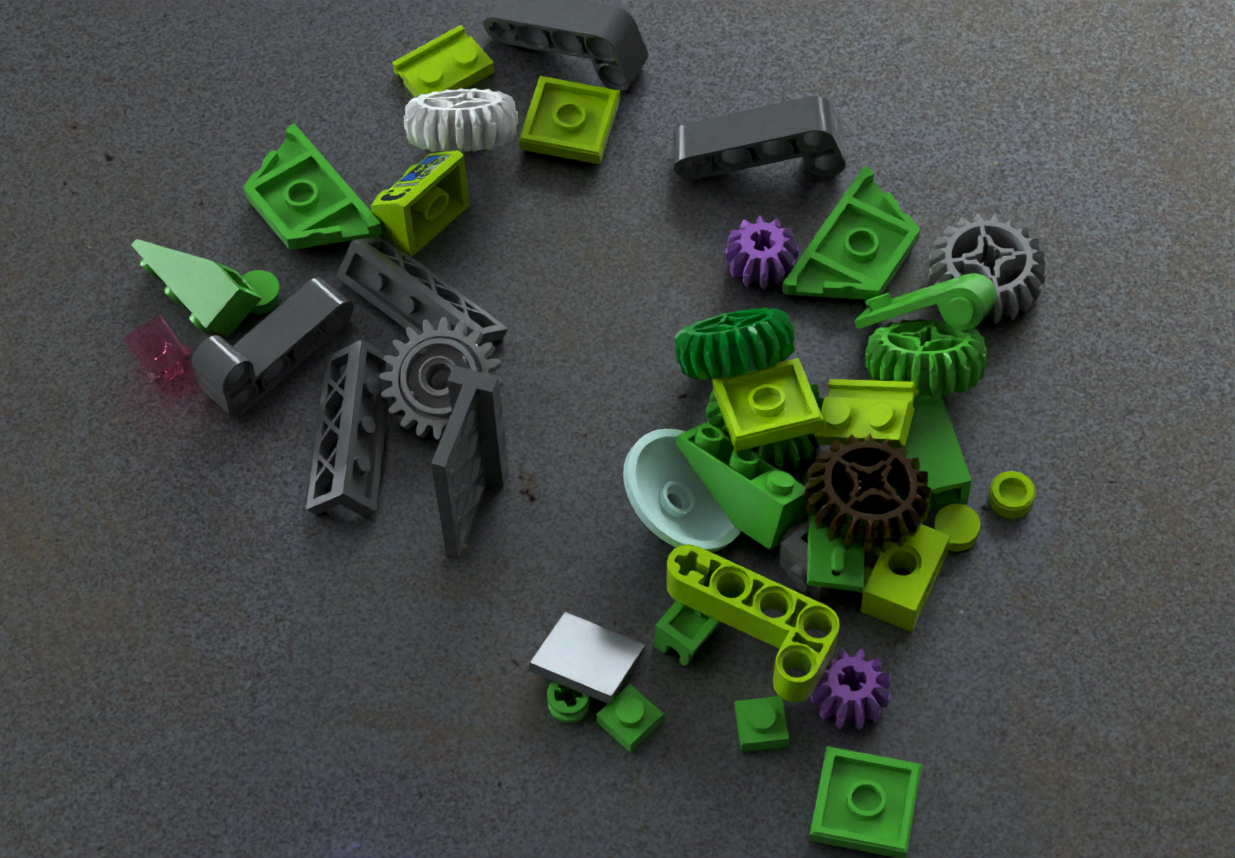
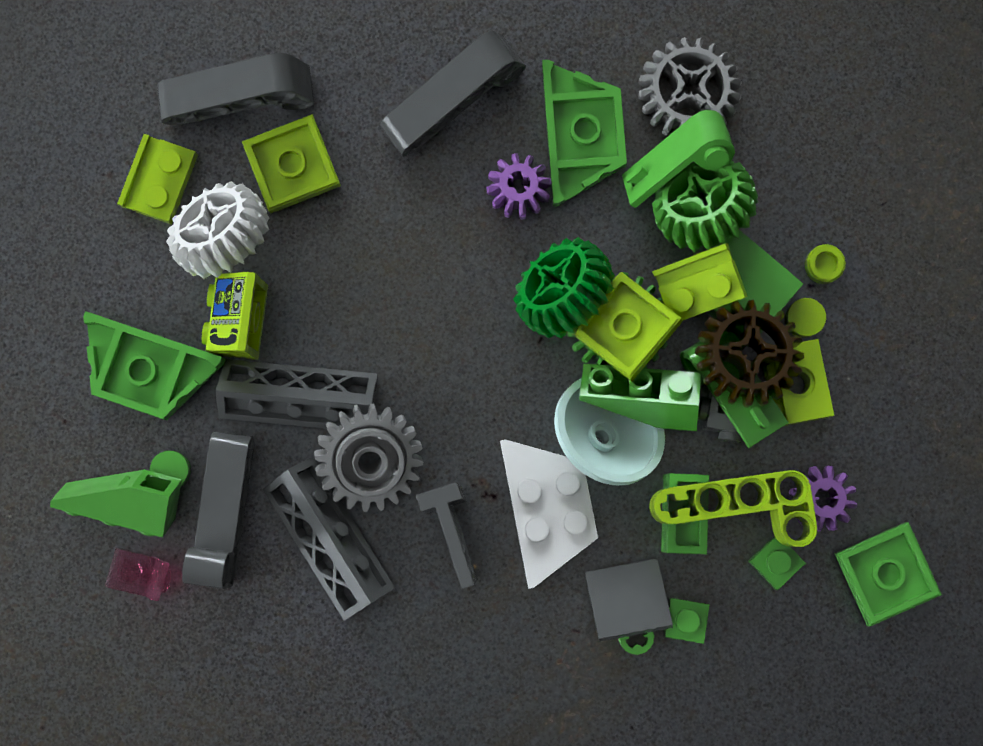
camera: 30 degrees left, 25 degrees up
none -> white wing [500,440,598,589]

